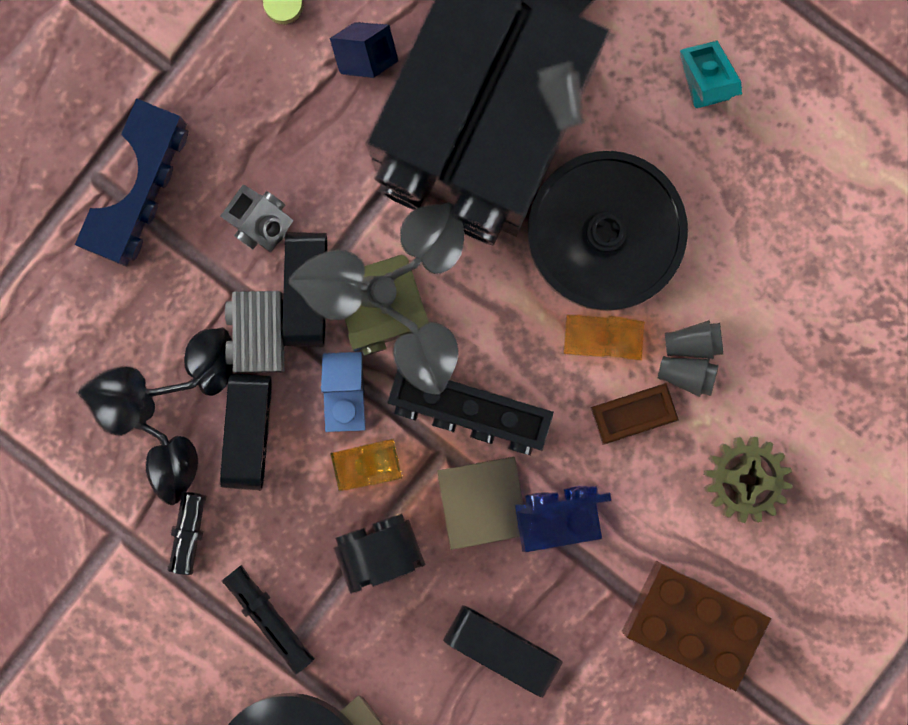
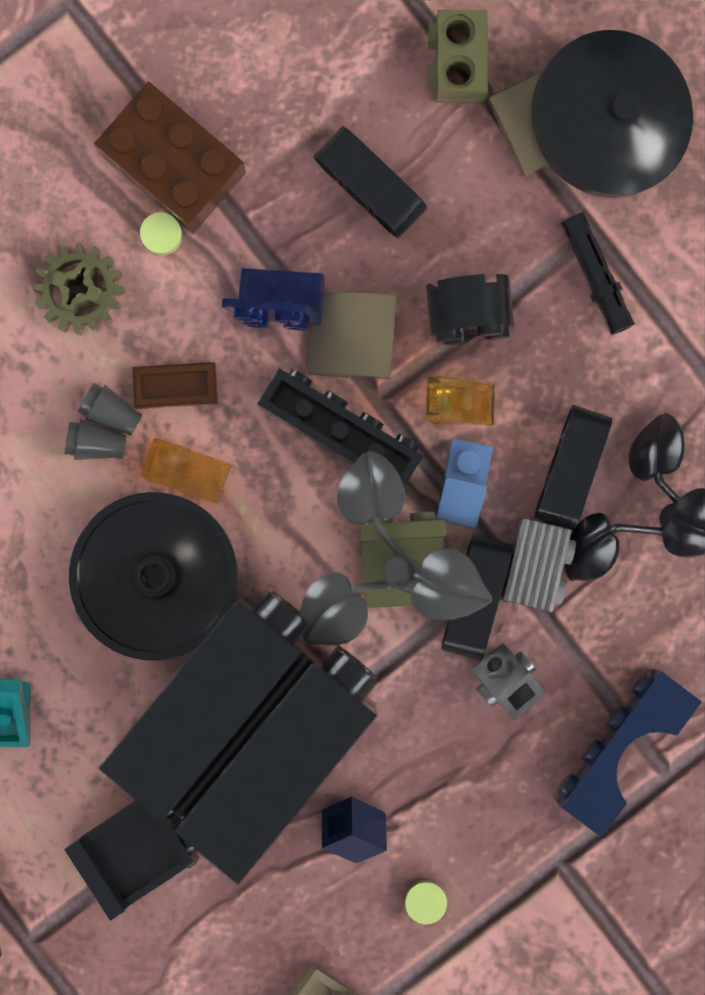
camera: 170 degrees left, 0 degrees up
black pin [167,492,207,575] -> none
dark grey cone [537,62,584,130] -> none
none -> yellowish green tile [140,212,183,256]

